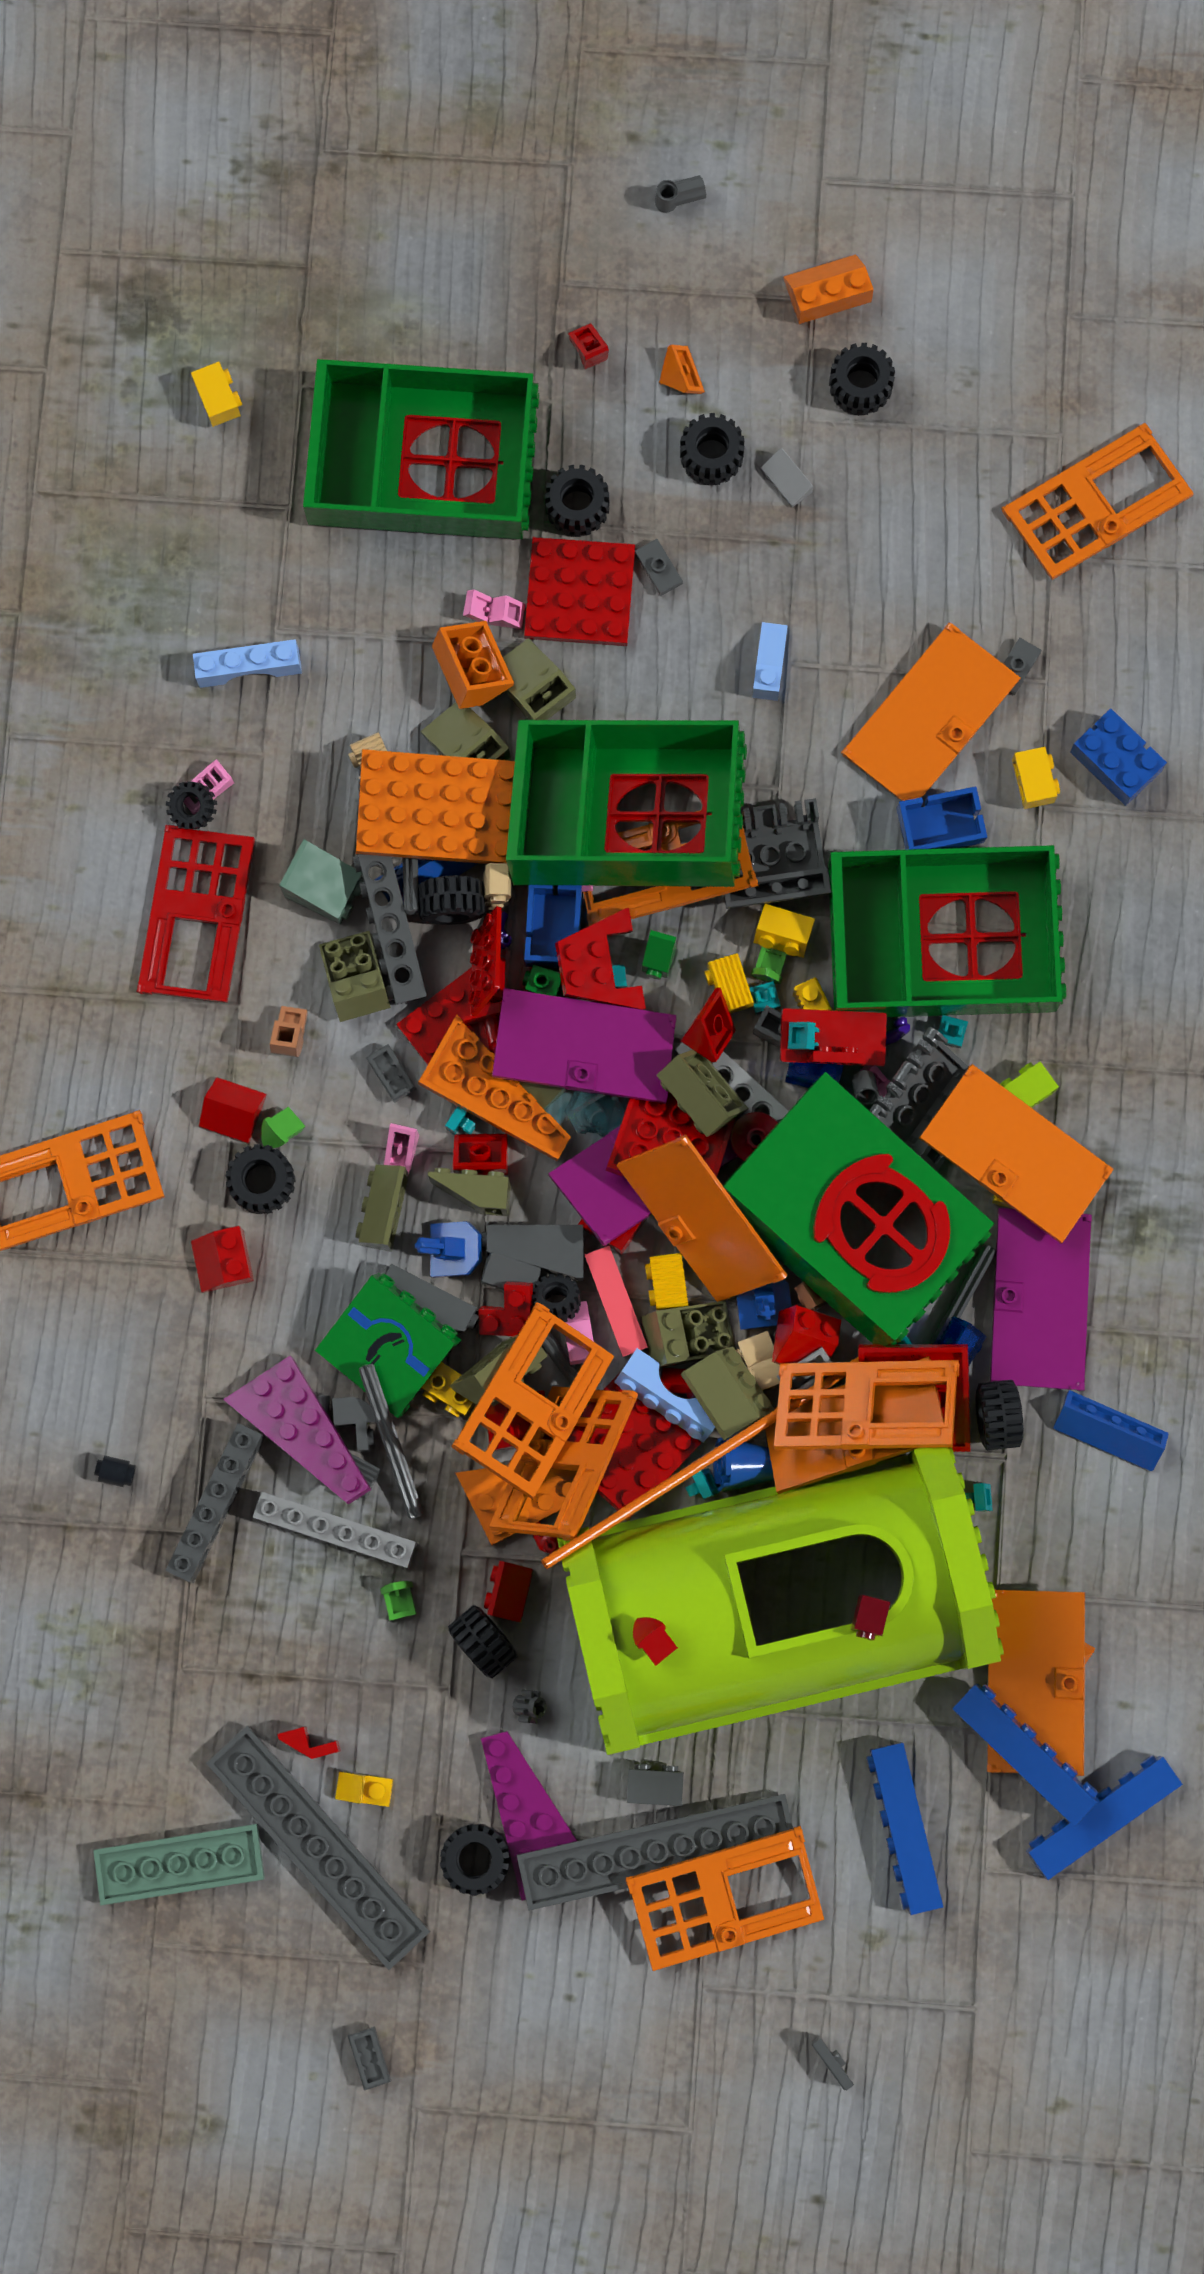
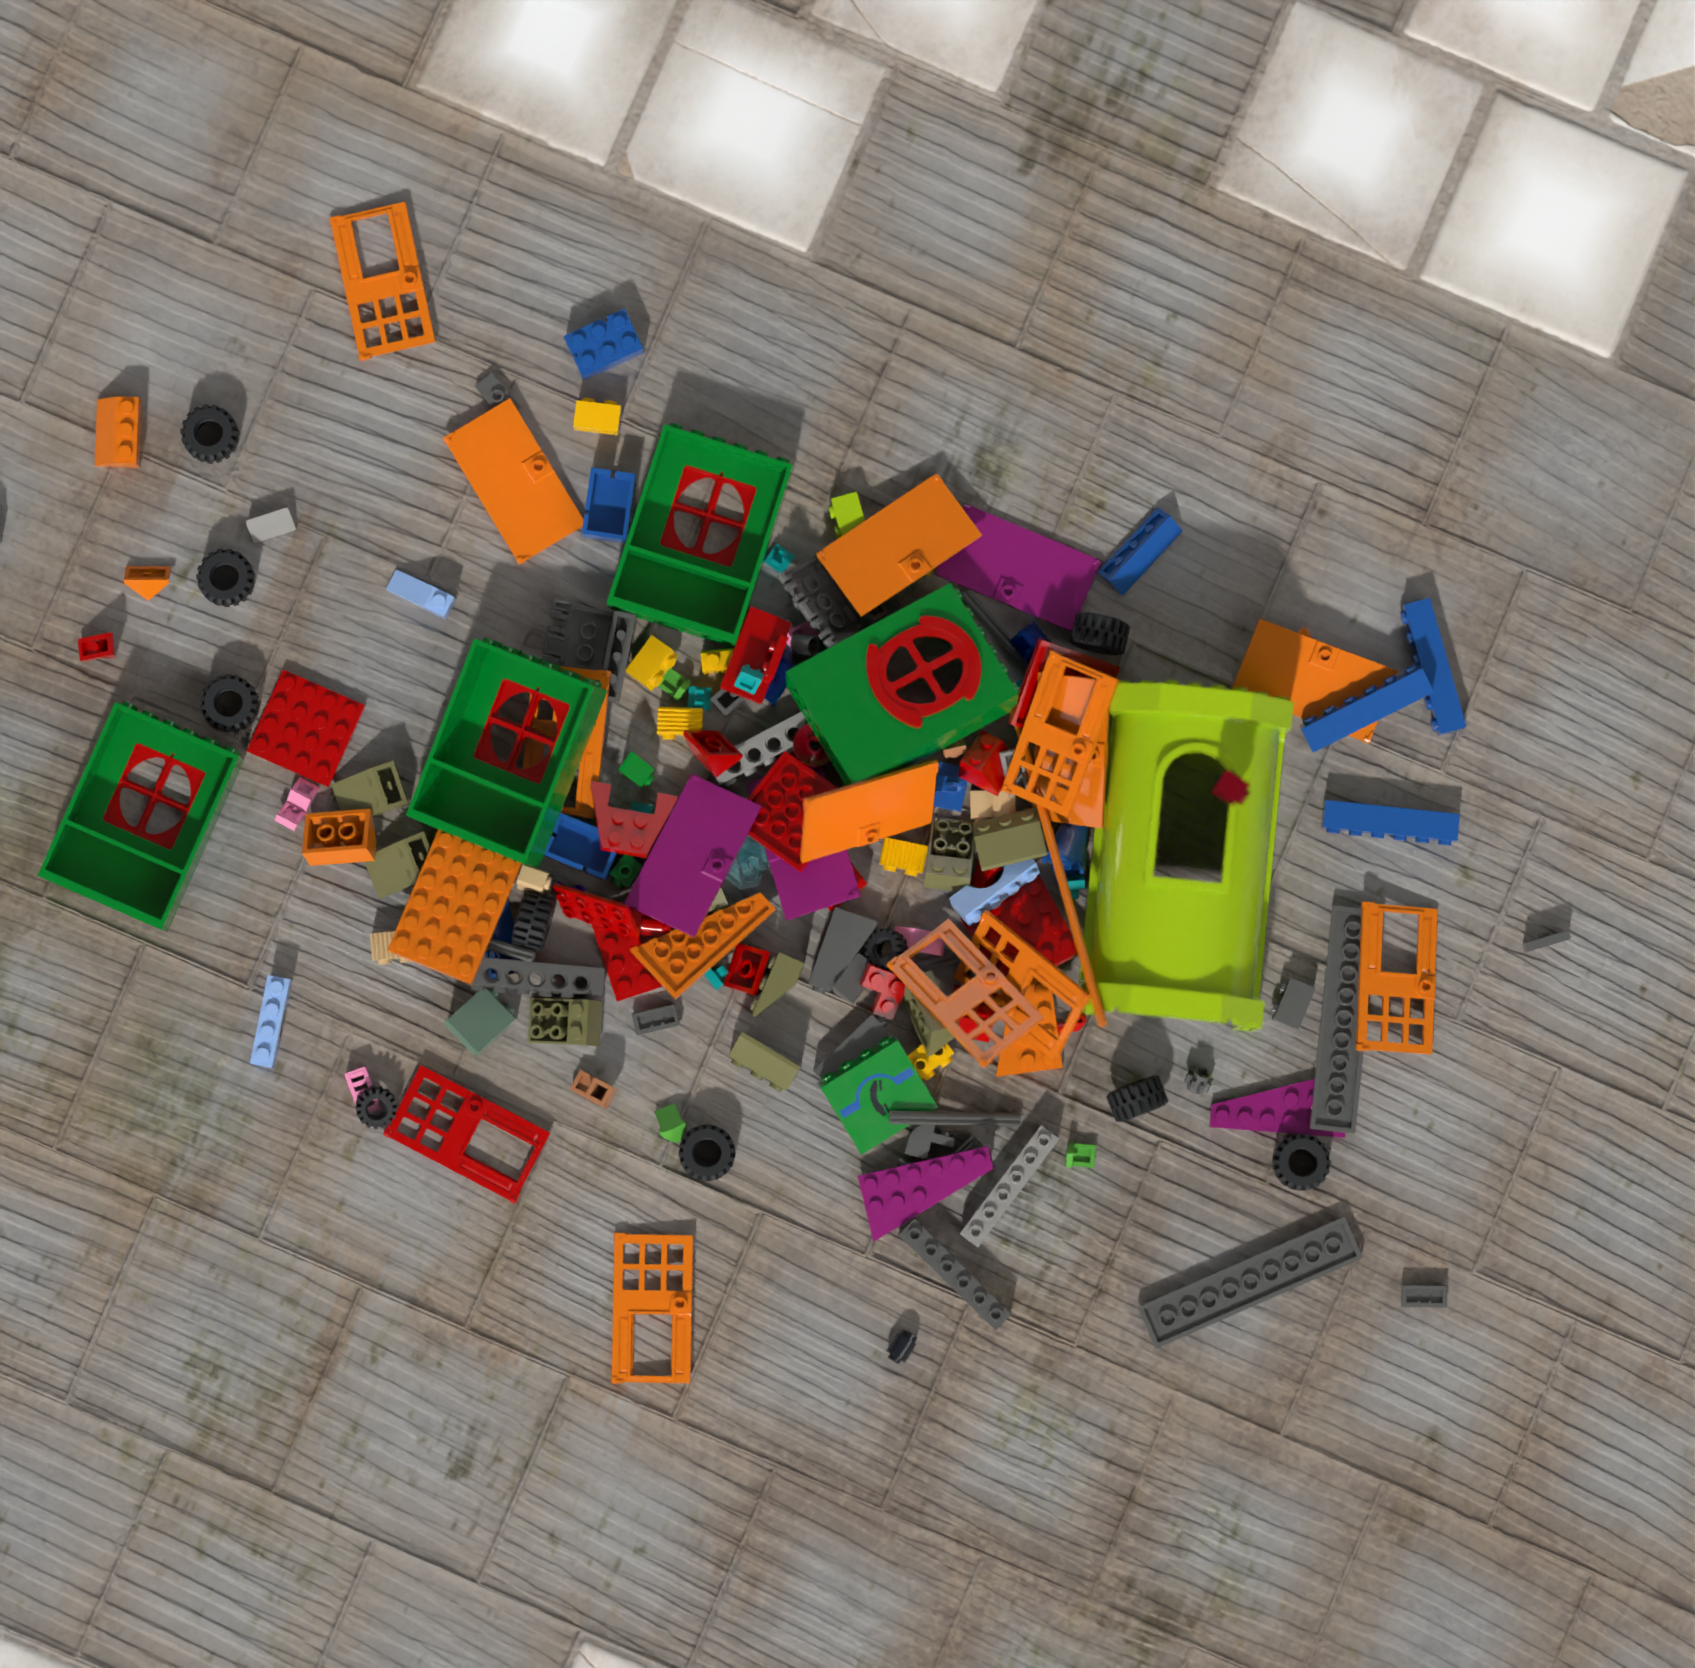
camera: 80 degrees left, 5 degrees up
sand green plate [93,1824,265,1906] -> none
yellow brick [191,362,242,427] -> none
red slope [191,1226,254,1293] -> none
red slope [199,1077,267,1144] -> none
red slope [277,1726,341,1759] -> none
yellow slope [335,1771,393,1807] -> none
bright pink slope [384,1123,419,1174] -> none
blue piece [415,1221,482,1278] -> none
red slope [484,1561,533,1623] -> none
coral slope [584,1245,648,1357] -> none
red tile [633,1617,678,1666] -> none
dark grey plate [635,539,683,596] -> none
olive slope [657,1050,748,1137] -> none
dark purple arm [886,1017,910,1046] -> none
teal tile [965,1483,993,1512] -> none

